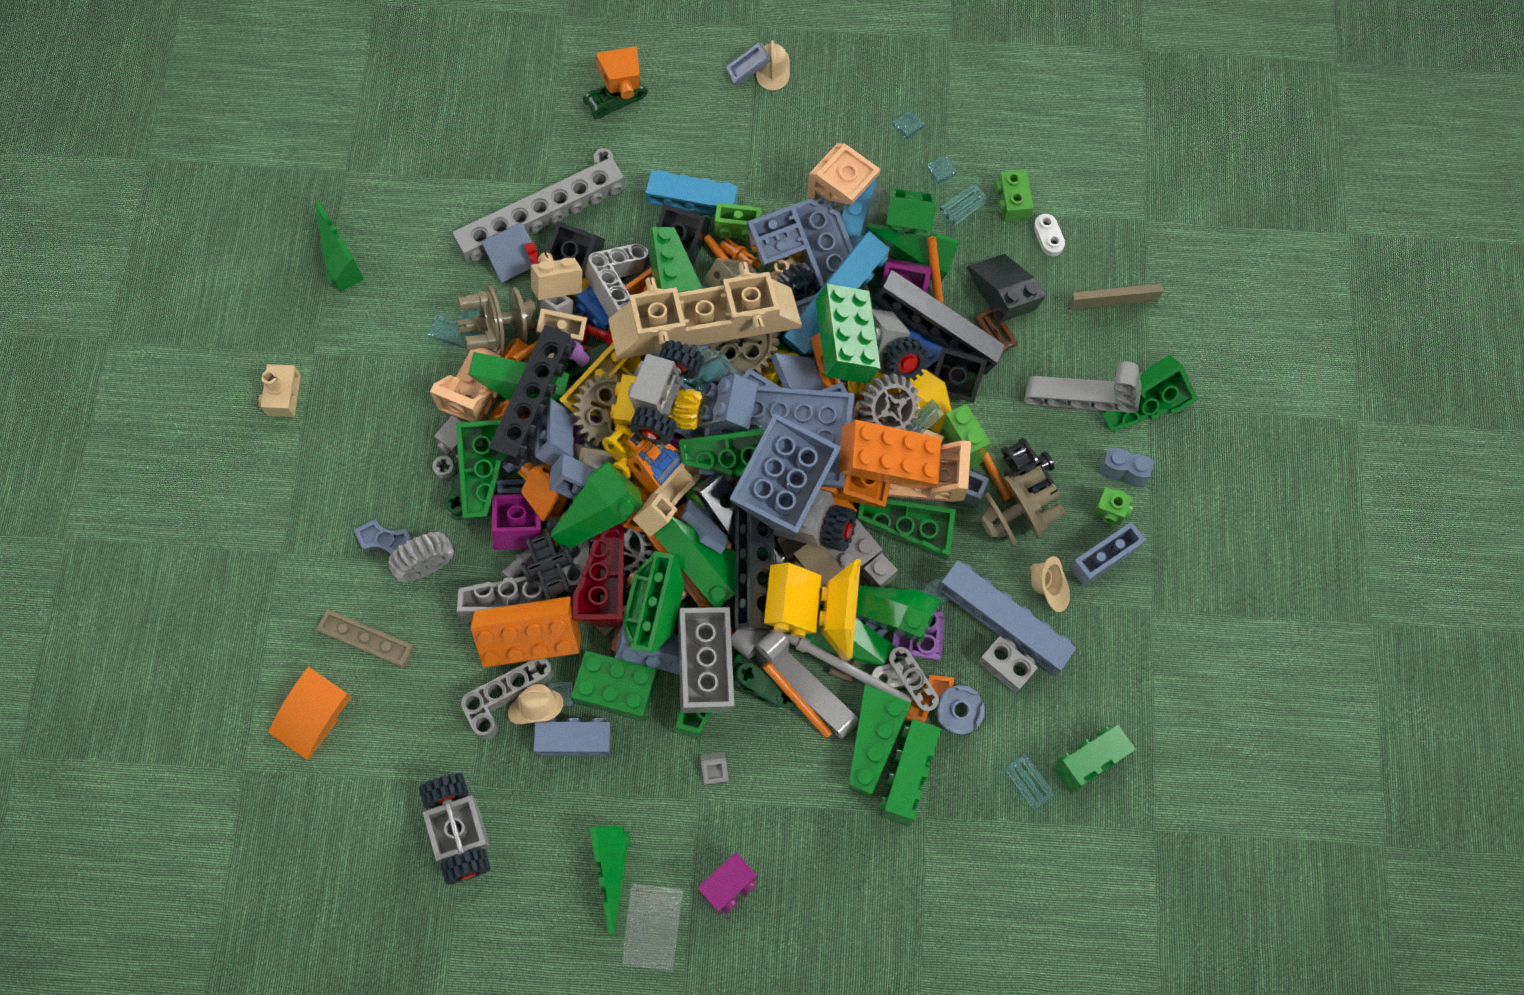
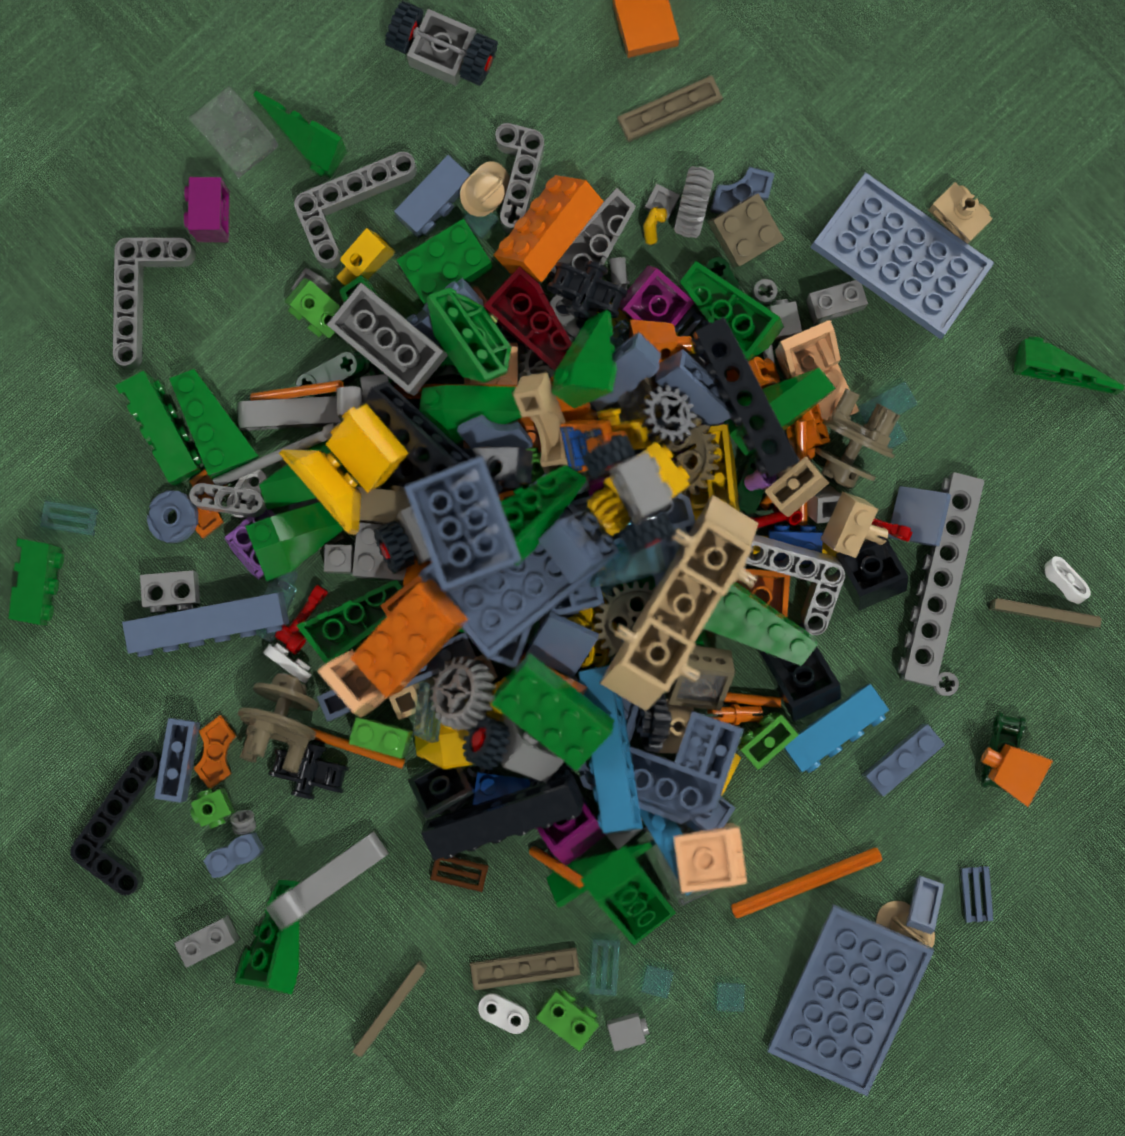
camera: 135 degrees right, 15 degrees up
black slope [967,254,1046,323] -> none
tan piece [1030,556,1070,612] -> none
none -> black beam [70,751,161,895]
none -> light grey beam [113,238,196,370]
none -> light grey brick [174,916,240,968]
none -> orange tile [194,715,237,789]
none -> light grey bush [230,810,256,835]
none -> white plate [263,643,312,683]
none -> red brick [275,585,328,654]
none -> bright green brick [284,278,341,339]
none -> light grey beam [294,152,417,269]
none -> yellow torso [336,228,396,286]
none -> dark tan tile [470,947,580,990]
none -> light grey brick [607,1012,649,1051]
none -> black gear [638,385,696,446]
none -> yellow arm [643,206,667,245]
none -> light grey plate [645,184,680,221]
none -> dark tan piece [708,193,784,267]
none -> orange axle [731,848,882,918]
none -> sand blue plate [767,904,934,1096]
none -> light grey brick [806,280,868,325]
none -> sand blue plate [810,173,994,339]
none -> sand blue brick [862,724,945,797]
none -> sand blue tile [960,866,993,923]
none -> dark tan tile [989,598,1102,629]
none -> white plate [1044,556,1090,604]

